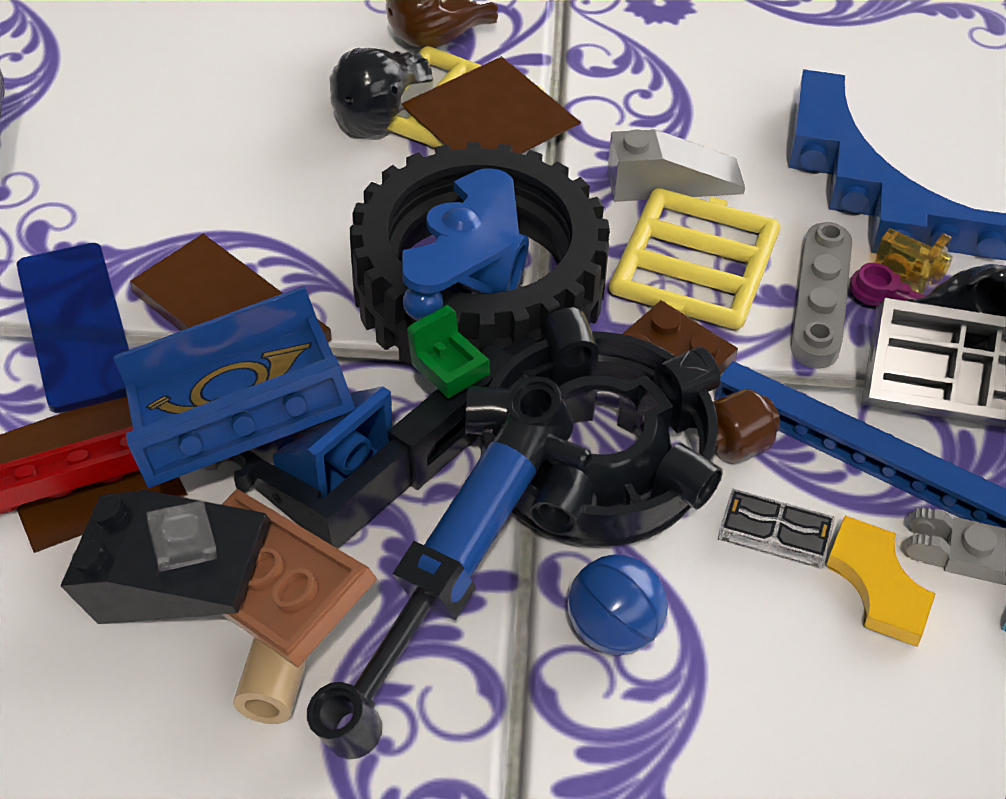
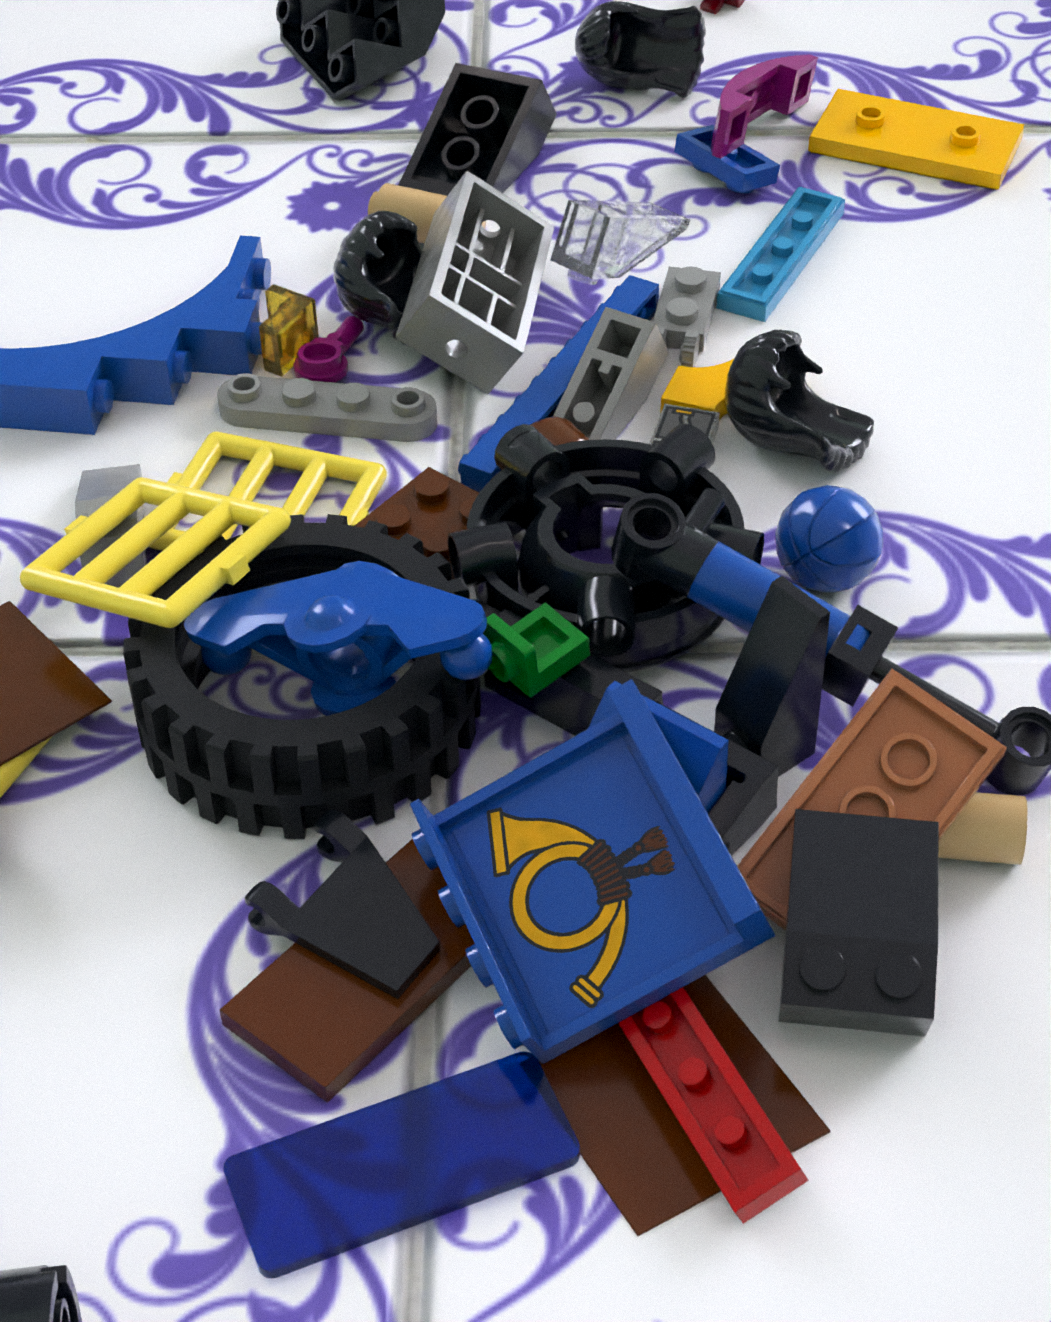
camera: 90 degrees left, 5 degrees down
clear plate [146,500,217,572] -> none
none -> light yellow bar [20,477,291,628]
none -> black flag [244,809,440,999]
none -> light grey slope [553,307,669,440]
none -> black slope [714,576,830,777]
none -> black piece [725,330,875,472]

